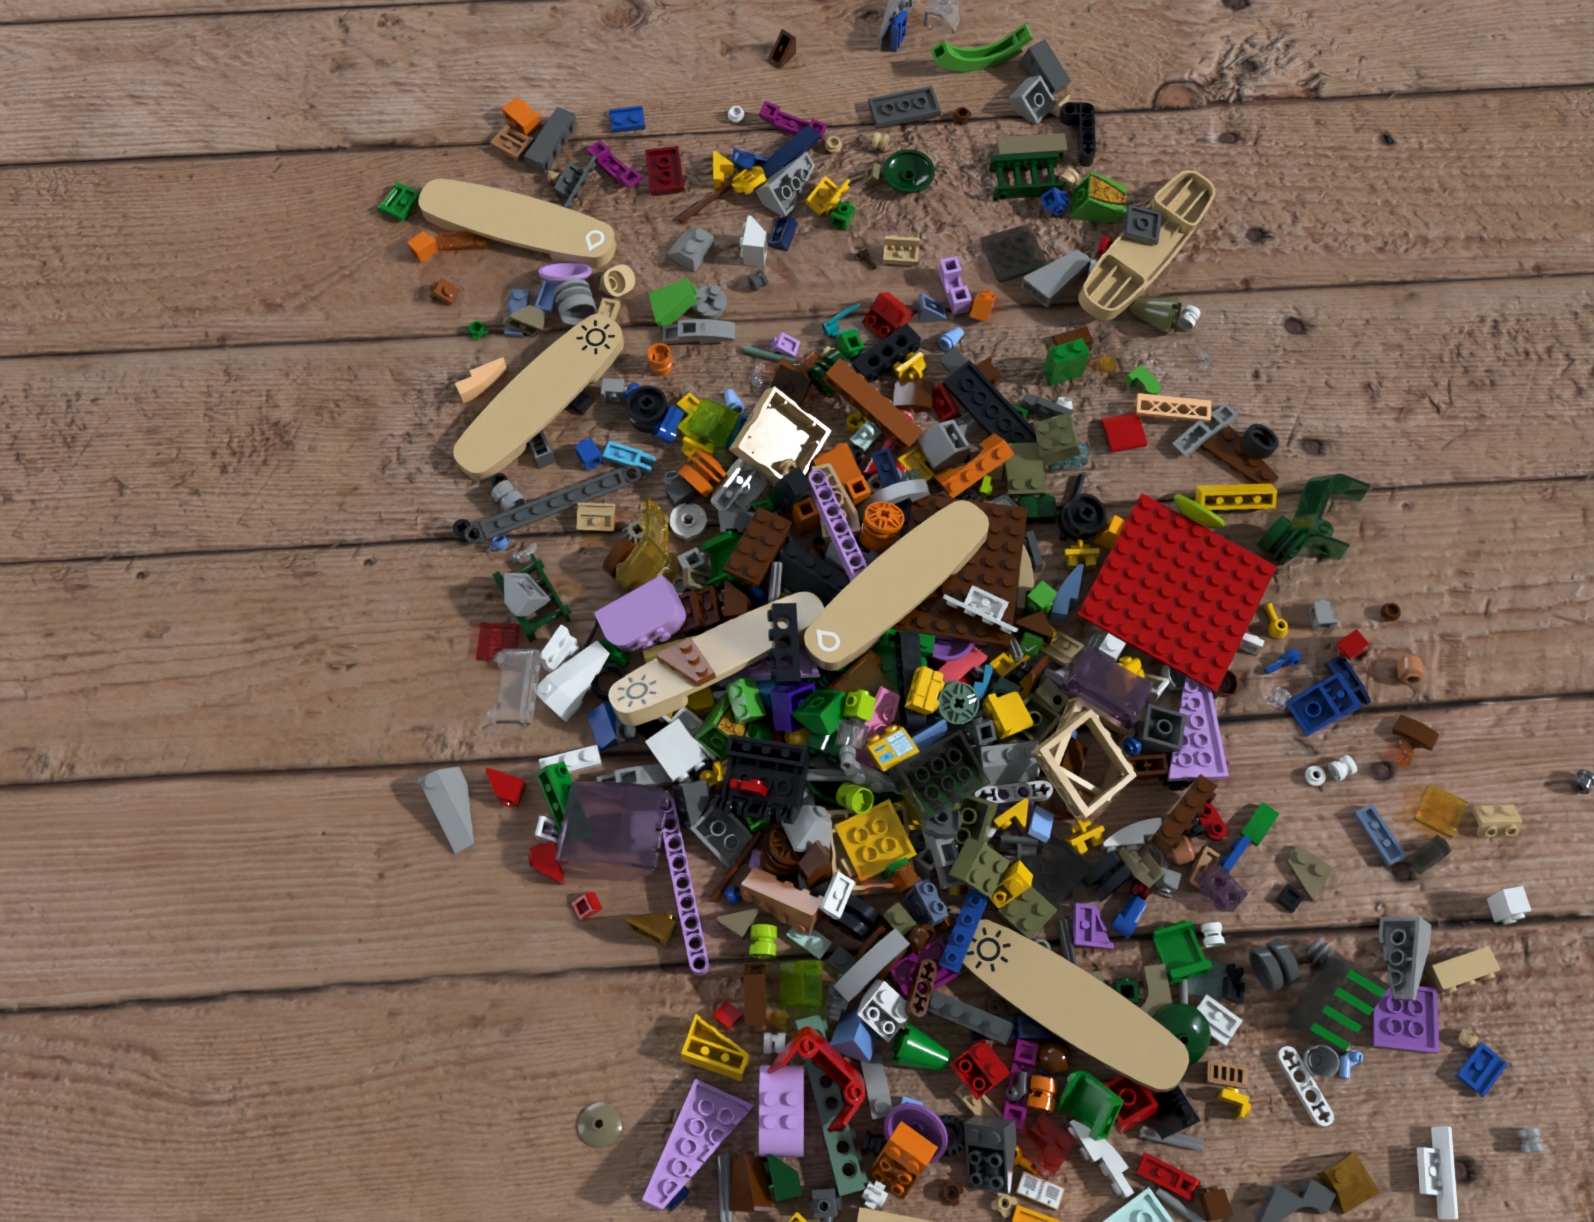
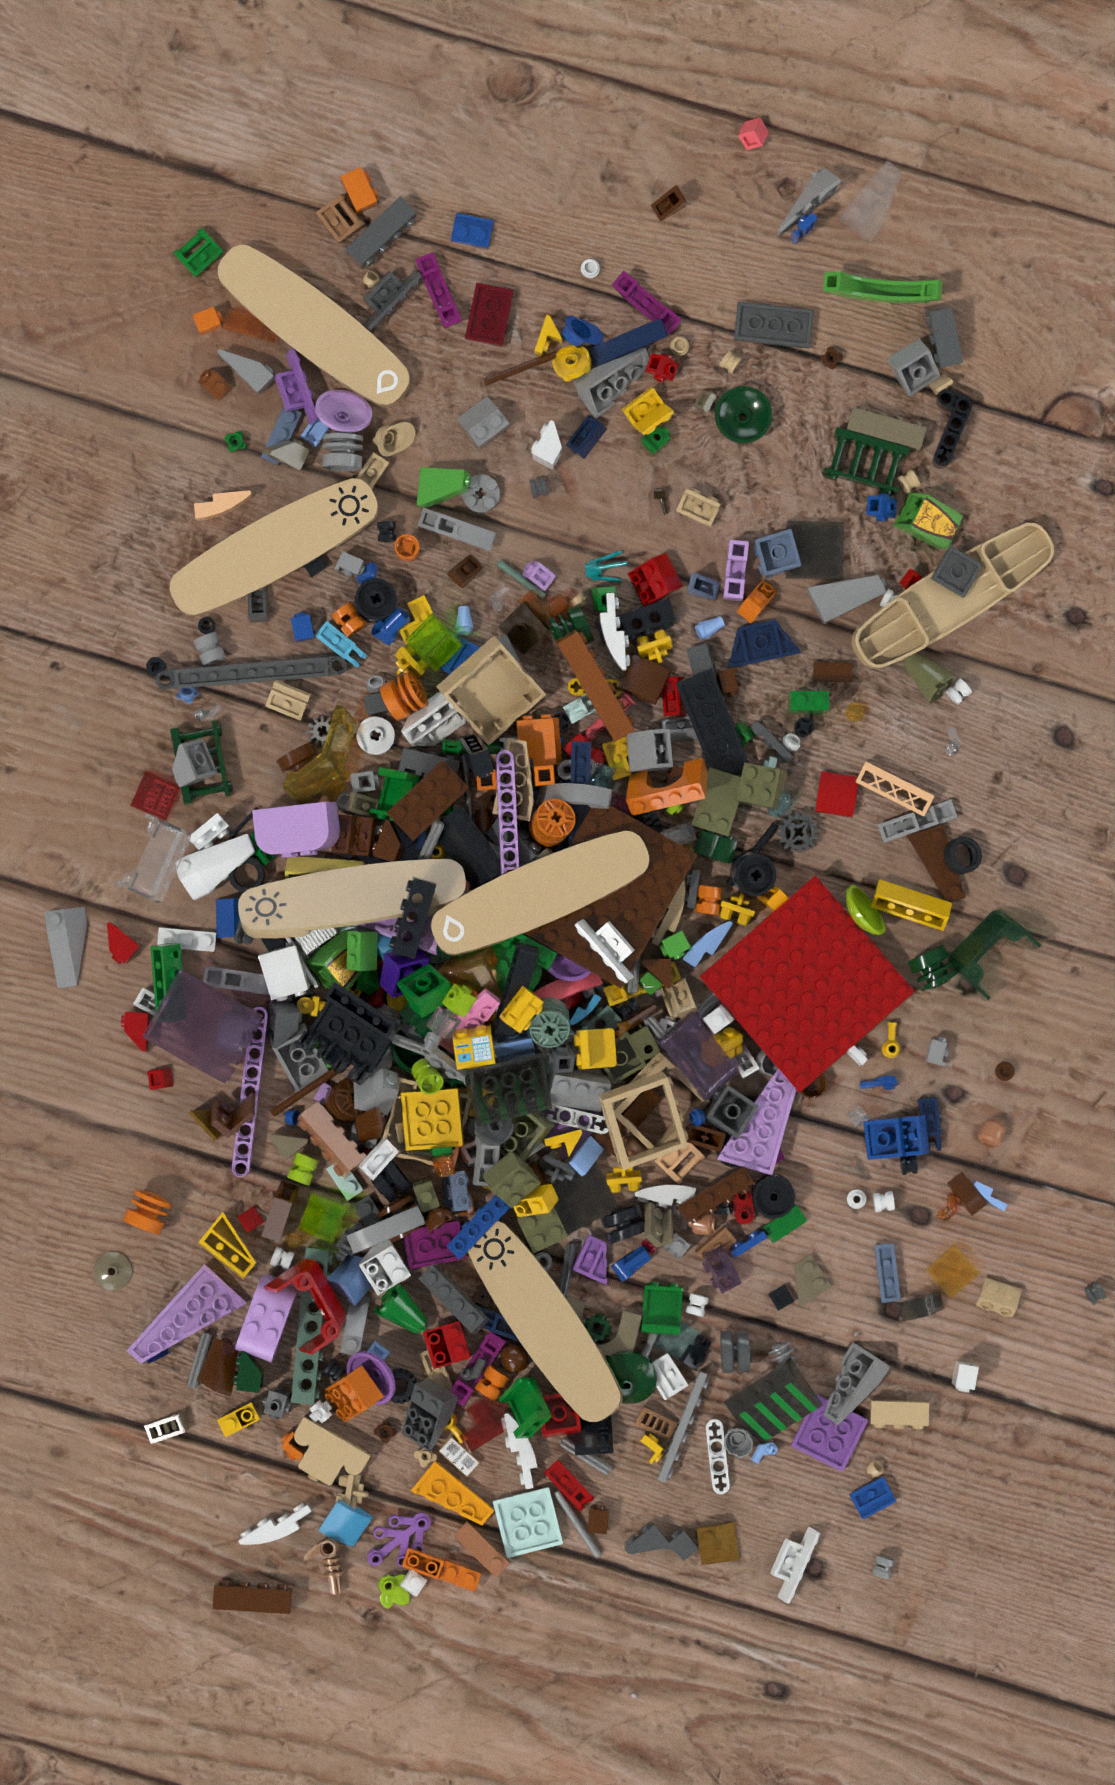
camera: 15 degrees right, 20 degrees up
wing [655,637,717,687] -> none
red plate [729,778,767,797] -> none
tan plate [778,458,797,475] -> none
reddish brown beam [905,959,937,1019] -> none
bright green leg [1125,365,1161,395] -> none
red slope [1336,629,1369,661] -> none
none -> orange wheel [123,1189,173,1235]
none -> reddish brown bracket [211,1093,256,1138]
none -> light grey slope [217,349,275,395]
none -> medium lavender bracket [274,348,318,425]
none -> white brick [295,928,339,955]
none -> orange wheel [331,602,367,638]
none -> black wheel [377,521,397,543]
none -> reddish brown slope [447,554,483,588]
none -> white slope [600,593,630,671]
none -> red brick [645,353,679,383]
none -> light nougat plate [655,1138,706,1185]
none -> light grey plate [657,1370,709,1483]
none -> orange wheel [694,885,722,915]
none -> dark blue wing [728,620,801,669]
none -> black wheel [752,1173,795,1219]
none -> sand blue plate [753,529,802,578]
none -> dark grey gear [777,812,819,854]
none -> black wheel [794,717,814,737]
none -> black wheel [900,1155,918,1175]
none -> light blue slope [972,1180,1008,1211]

